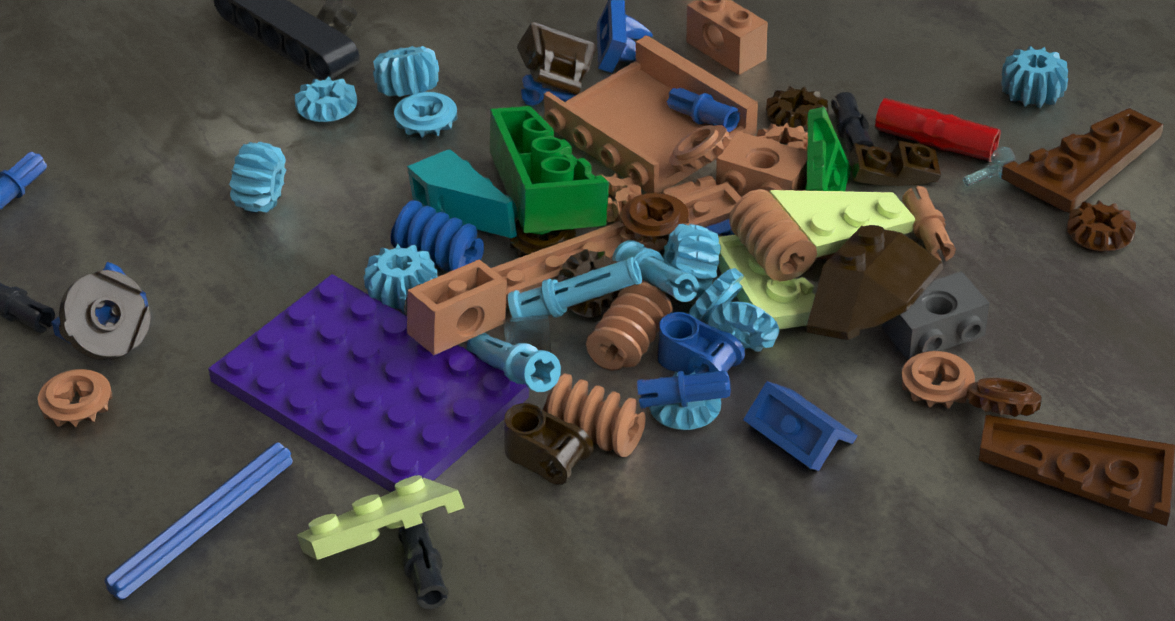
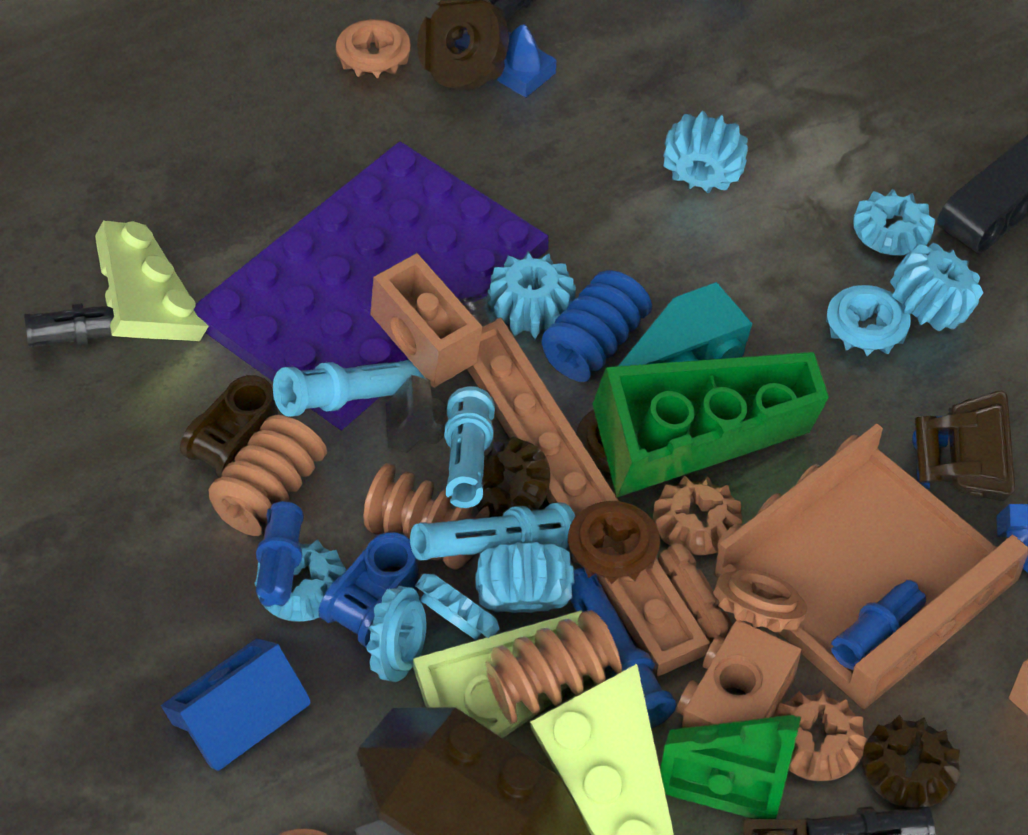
camera: 90 degrees right, 10 degrees up
axle [104,443,293,600] -> none

